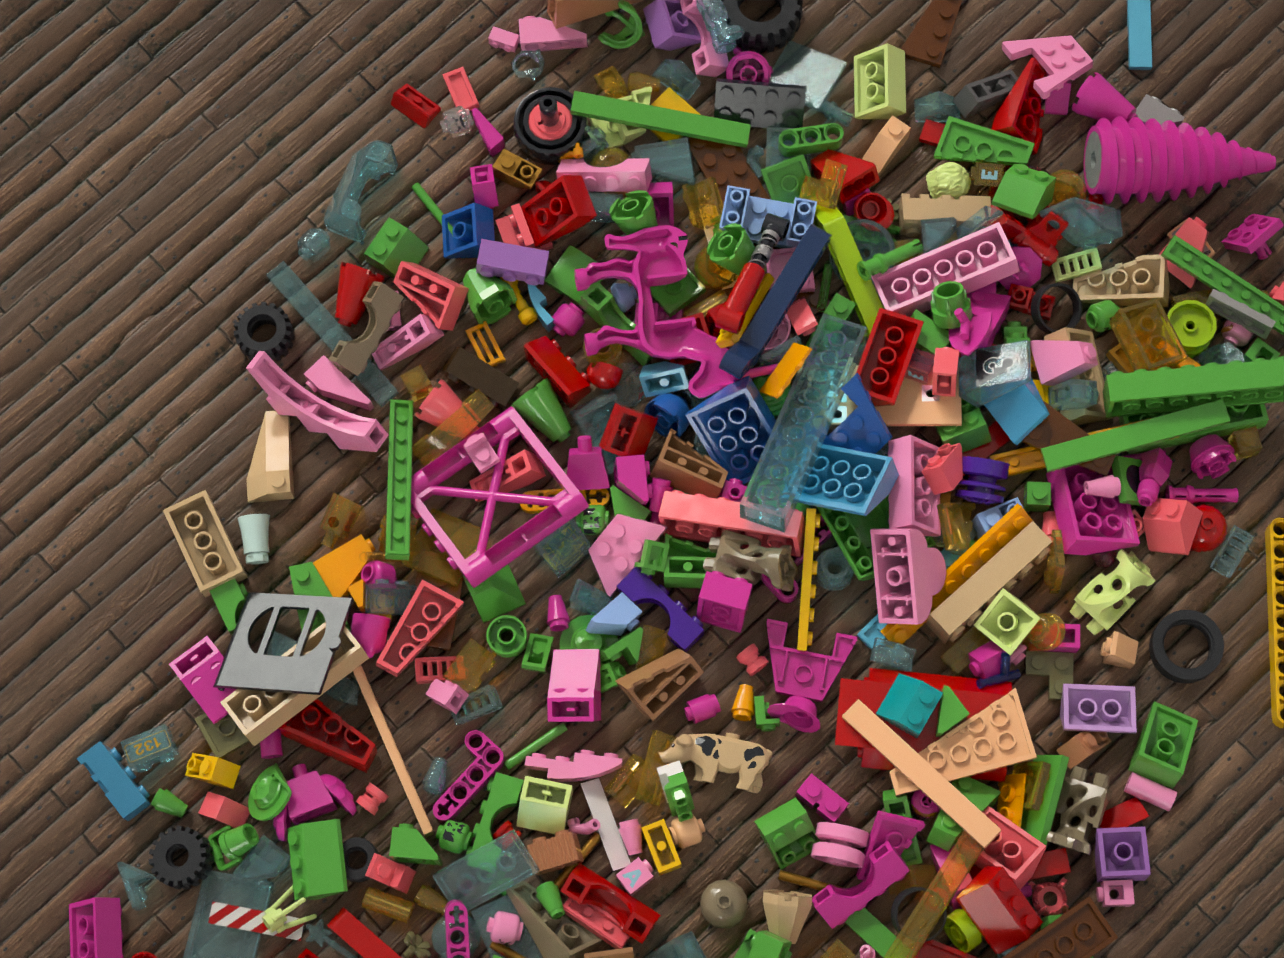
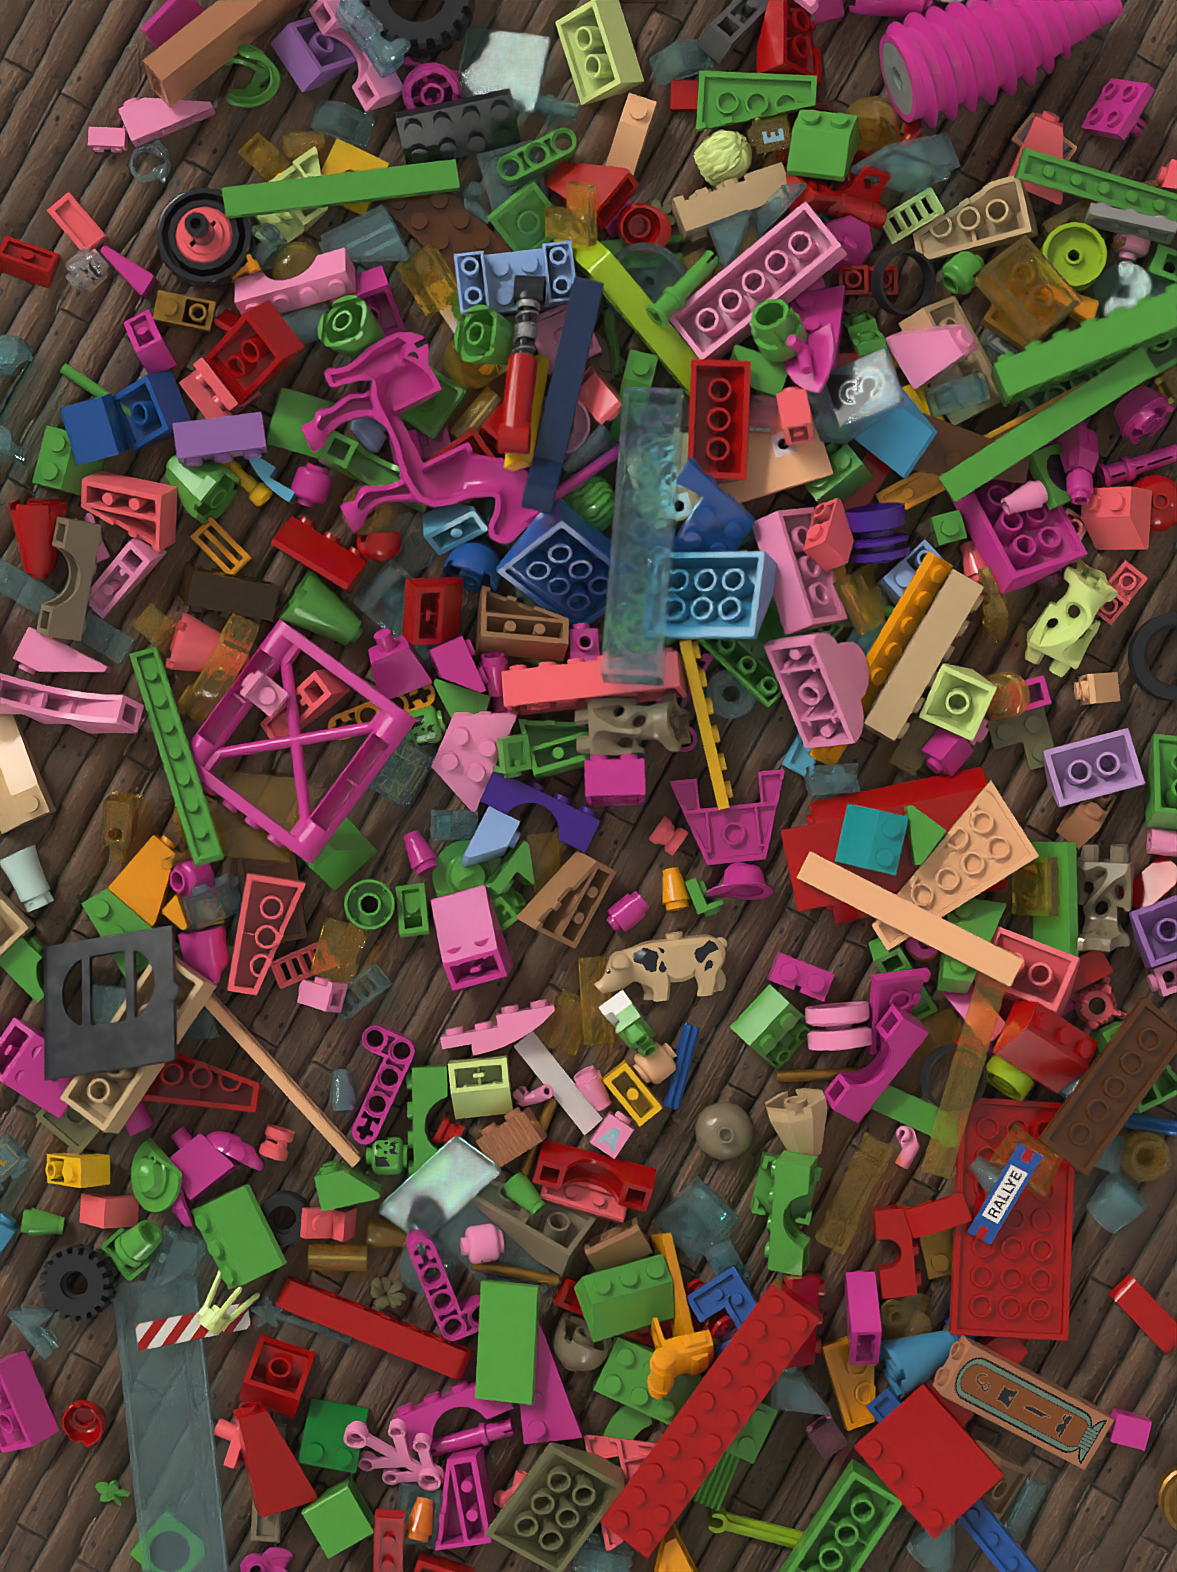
camera: 25 degrees left, 15 degrees up
bright green bar [504,722,568,770] -> none
light orange piece [759,342,813,399] -> none
clear blue piece [976,652,1021,689] -> none
light orange piece [997,773,1027,828] -> none
none -> blue slope [59,393,129,465]
none -> blue axle [663,1024,700,1109]
none -> coral slope [1097,560,1148,625]

